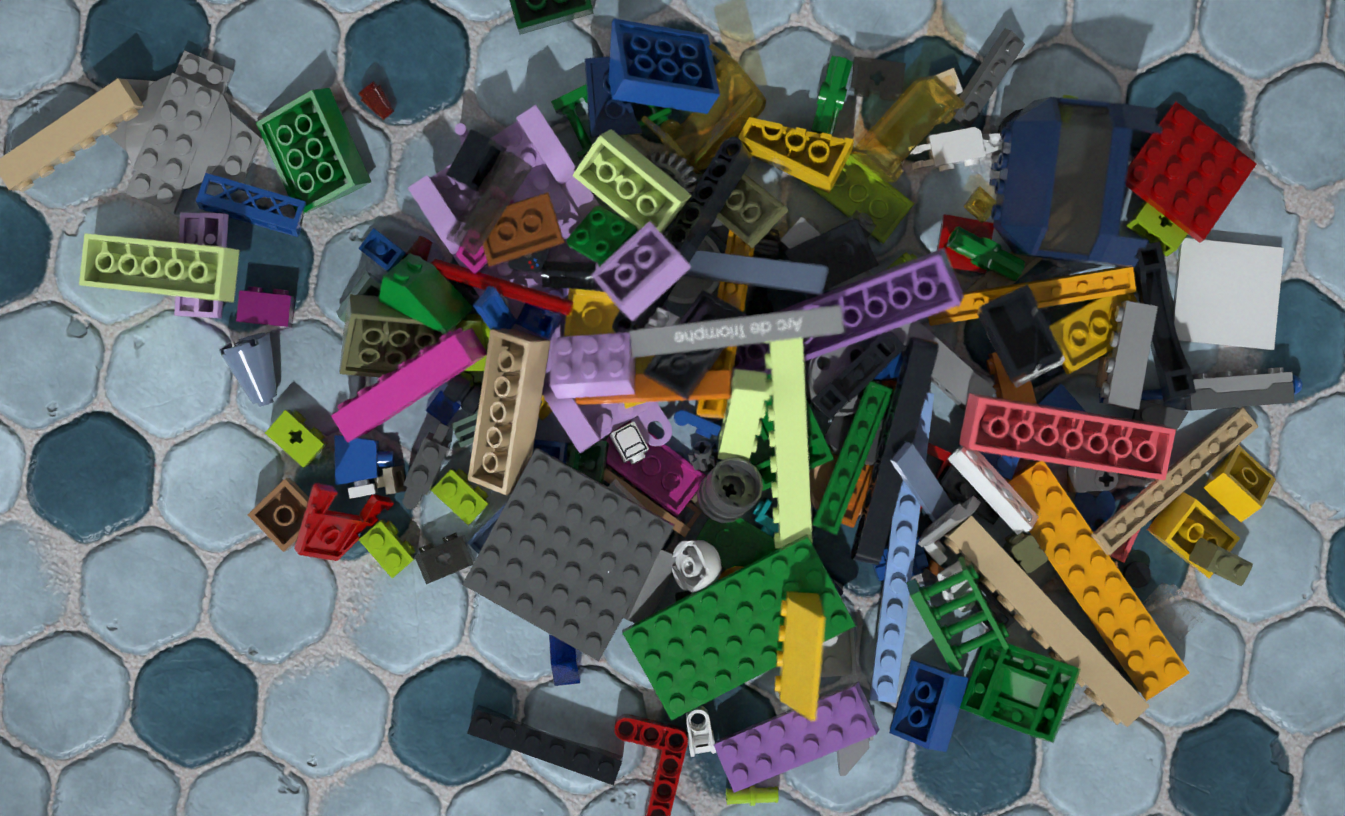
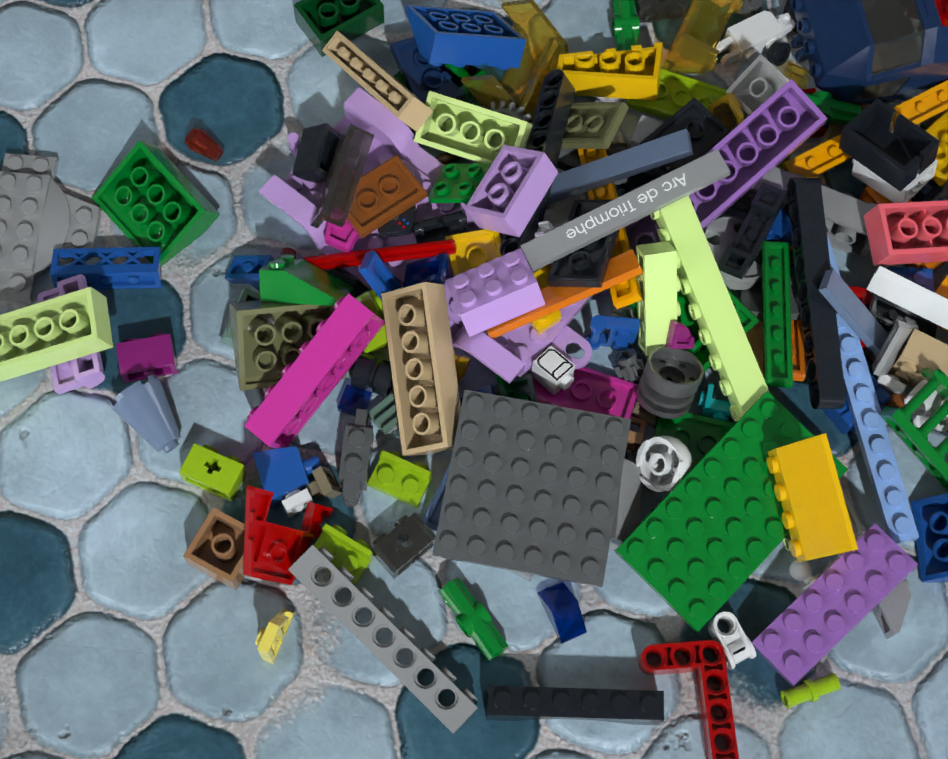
camera: 20 degrees left, 20 degrees down
none -> light yellow wing [255,608,295,664]
none -> light grey brick [288,545,478,734]
none -> tan brick [322,31,433,132]
none -> green piece [439,577,509,662]
none -> magenta tile [666,320,694,349]
none -> rock [708,92,744,131]
none -> white slope [726,54,789,115]
none -> black tile [767,40,791,66]

